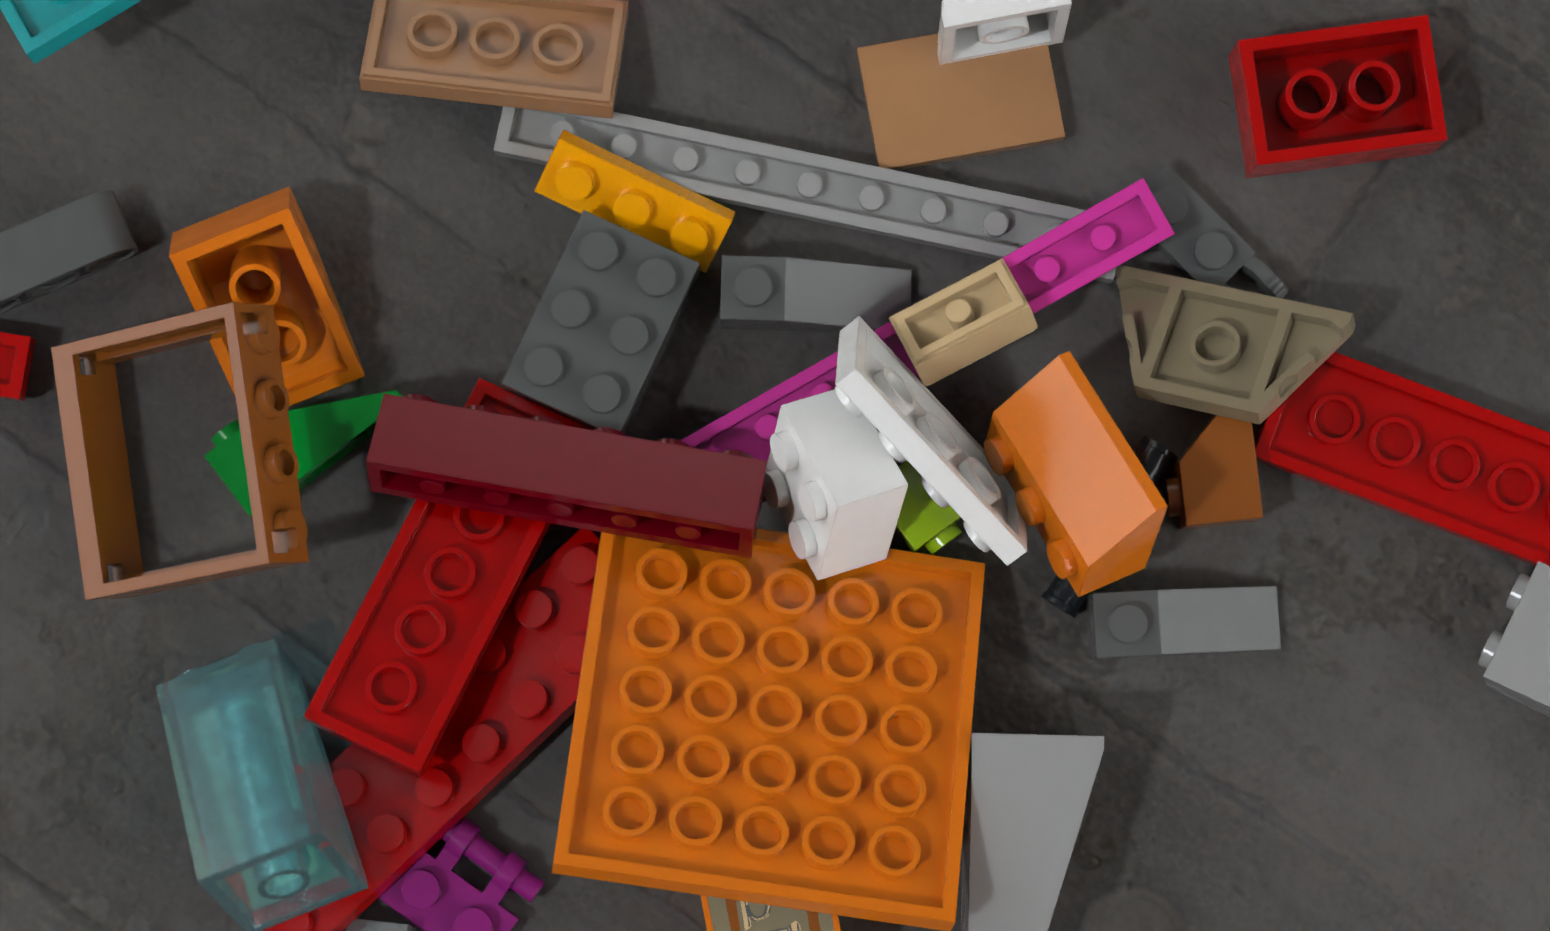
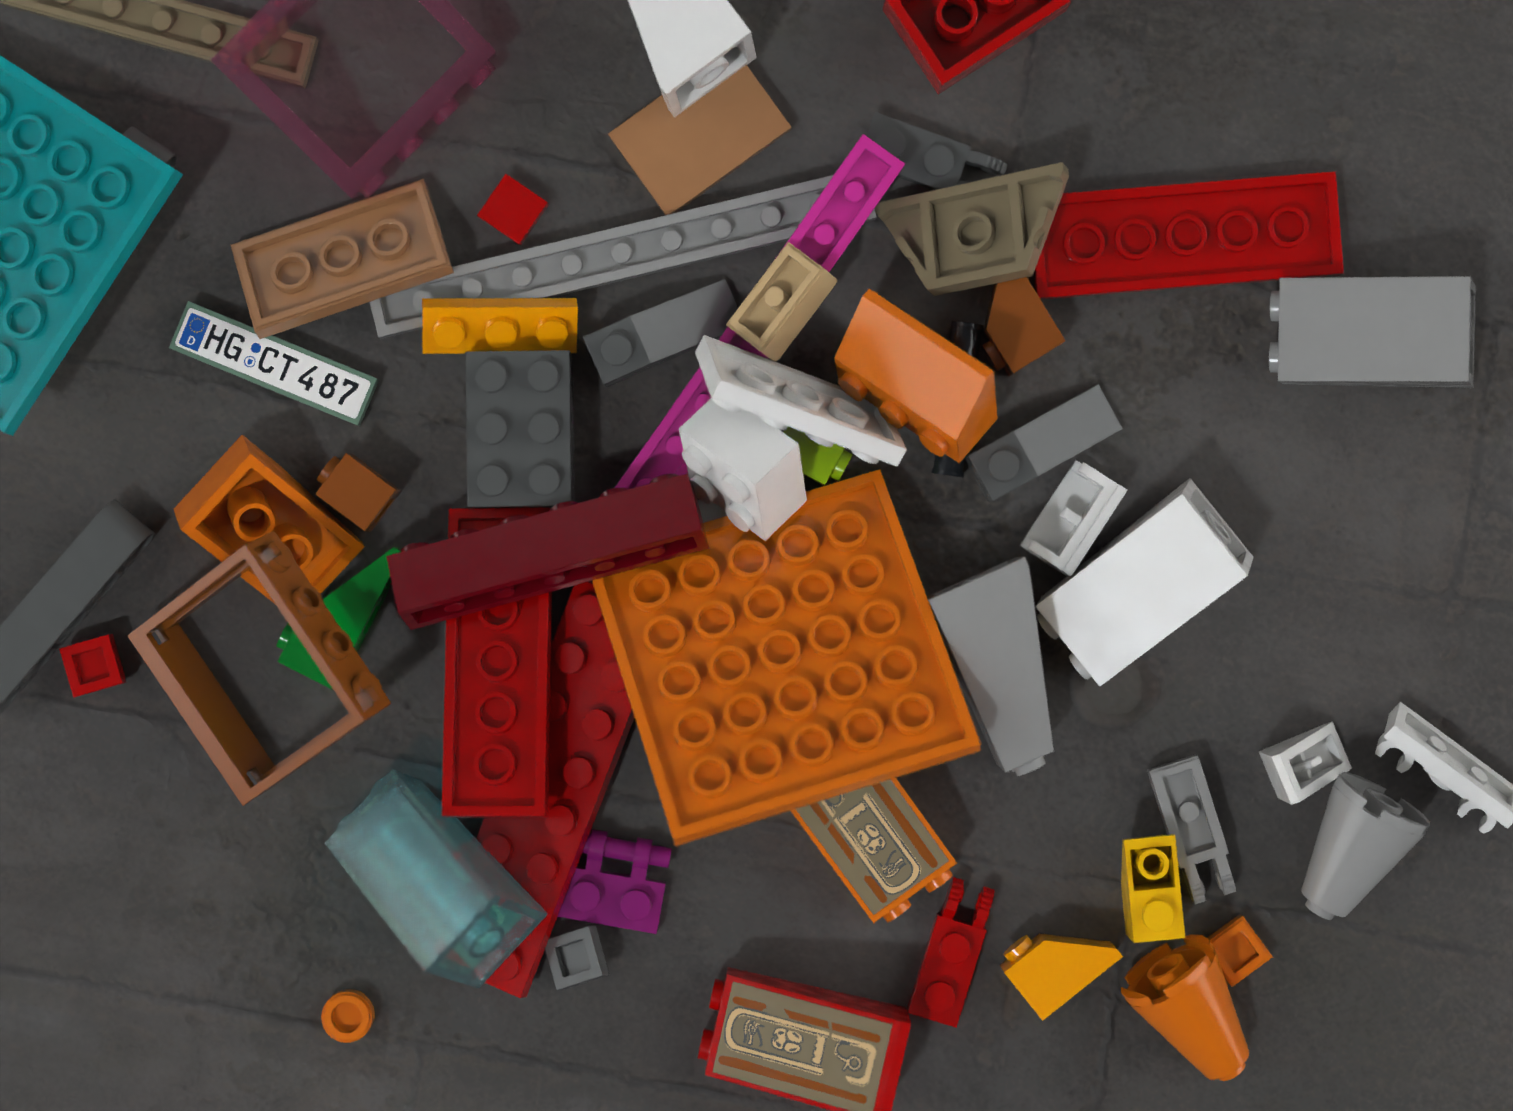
camera: 25 degrees left, 5 degrees up
none -> tile [169,301,379,426]
none -> dark orange brick [316,453,402,532]
none -> orange tile [321,989,375,1043]
none -> red tile [477,174,549,246]
none -> white hinge [1019,460,1128,576]
none -> white slope [1035,478,1253,687]

